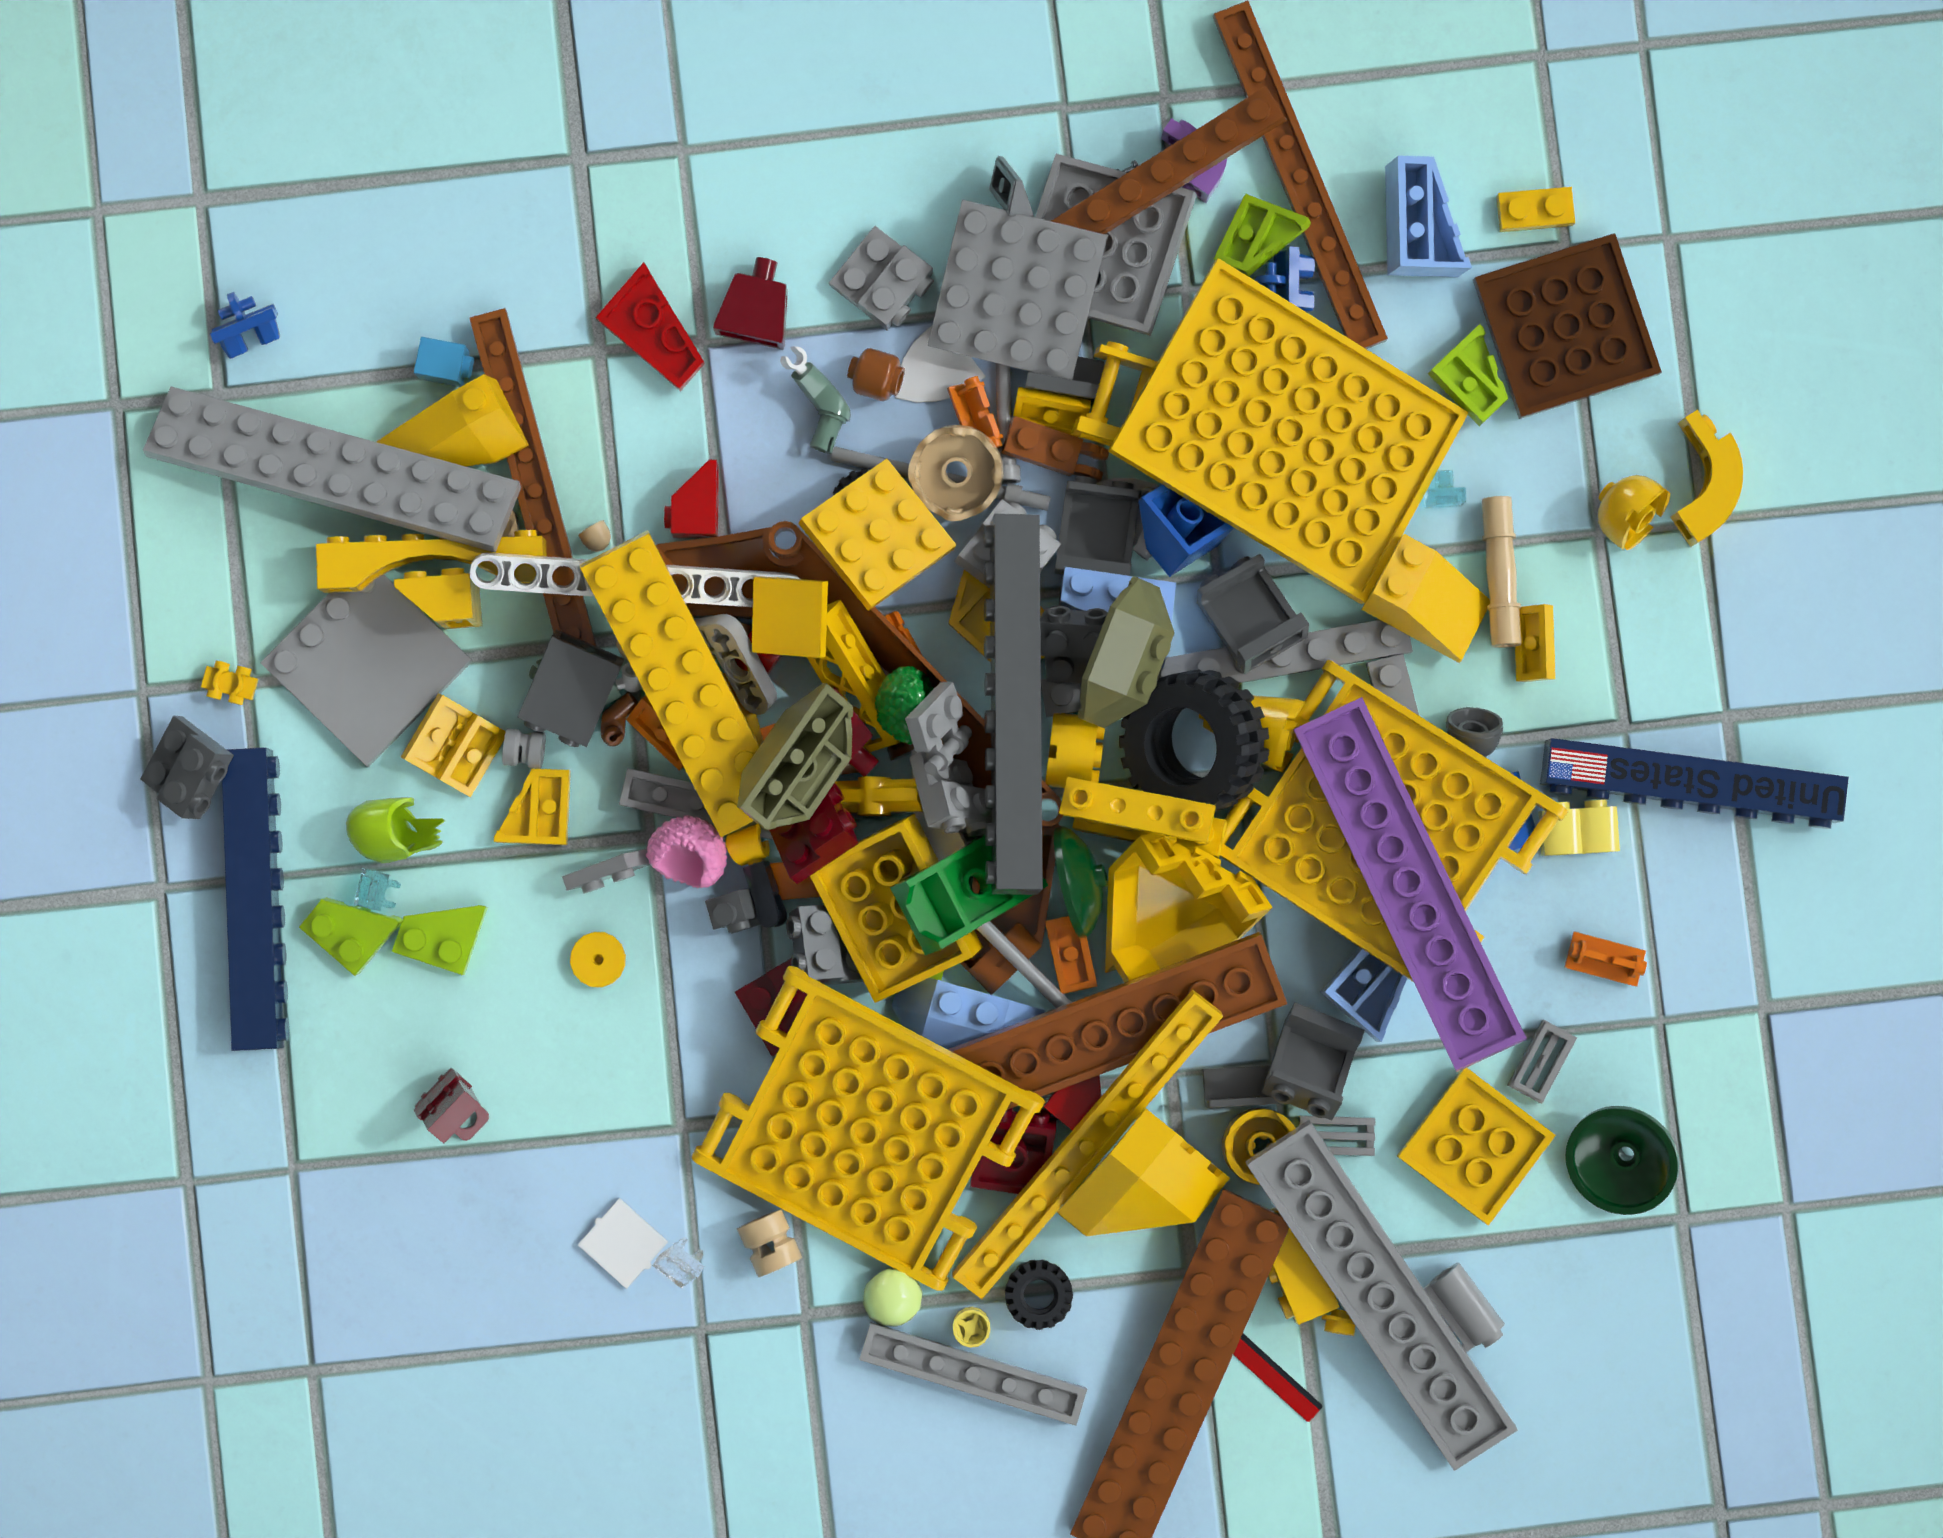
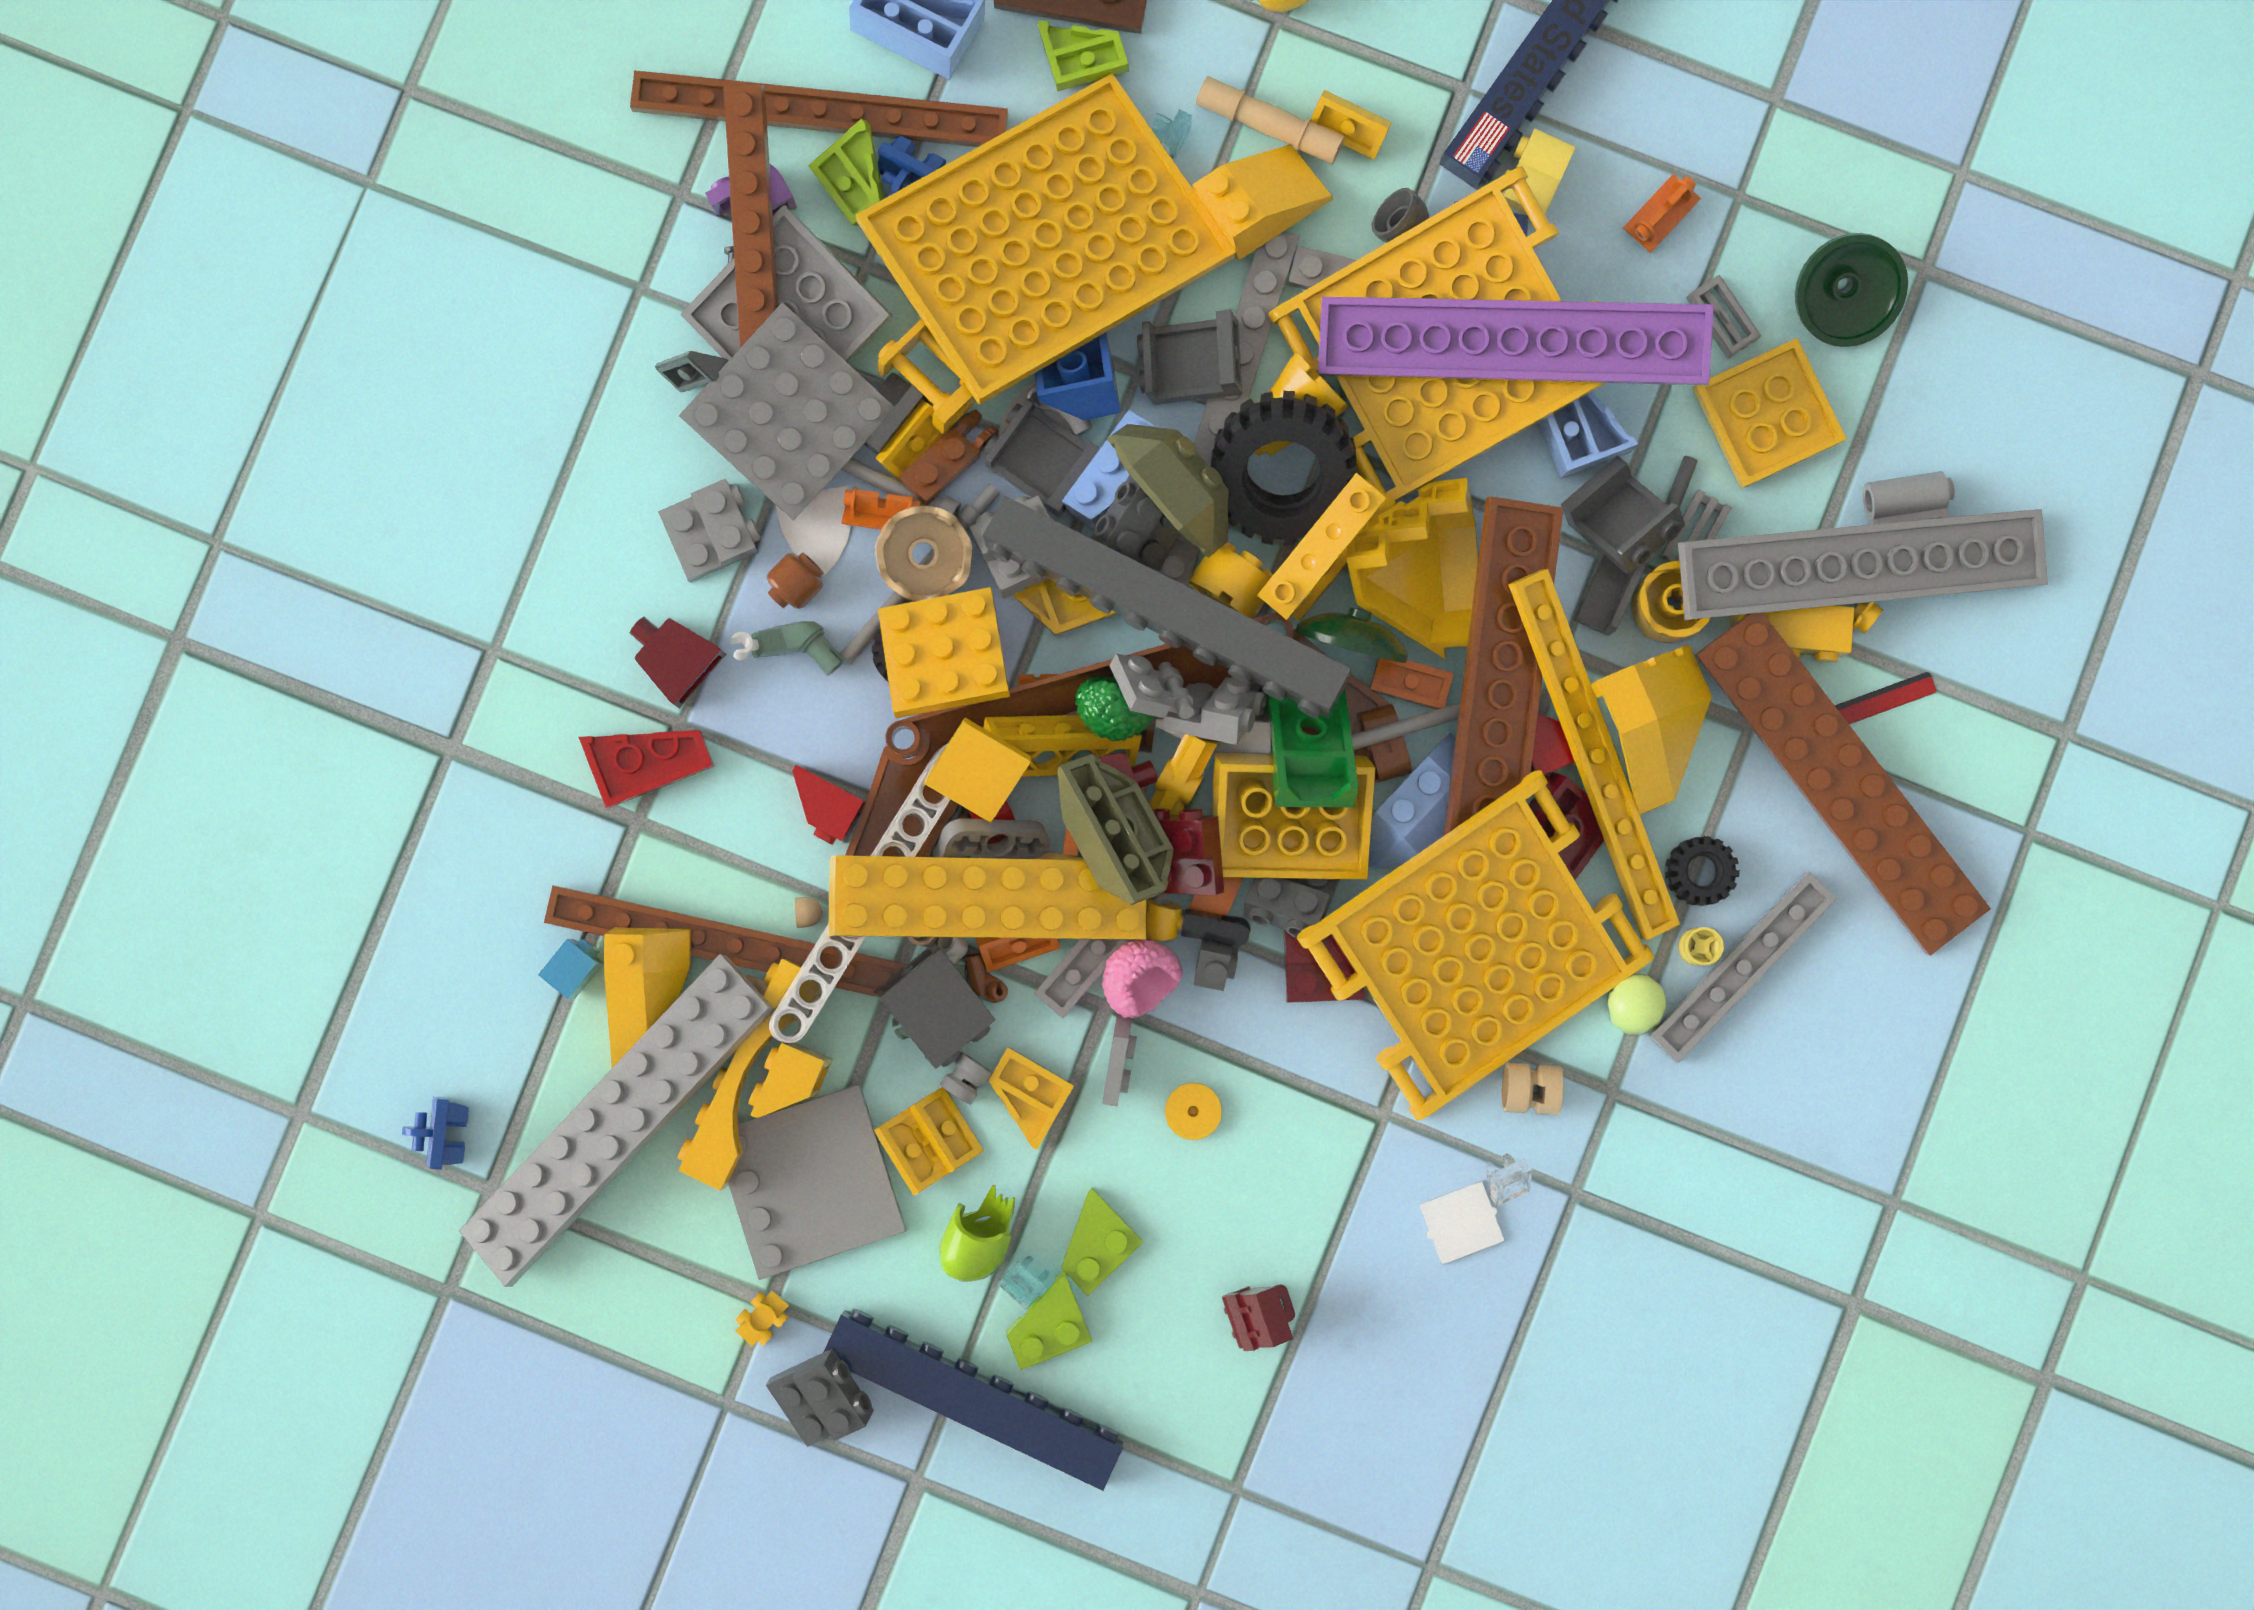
camera: 60 degrees left, 0 degrees up
none -> dark grey piece [1666,456,1698,543]

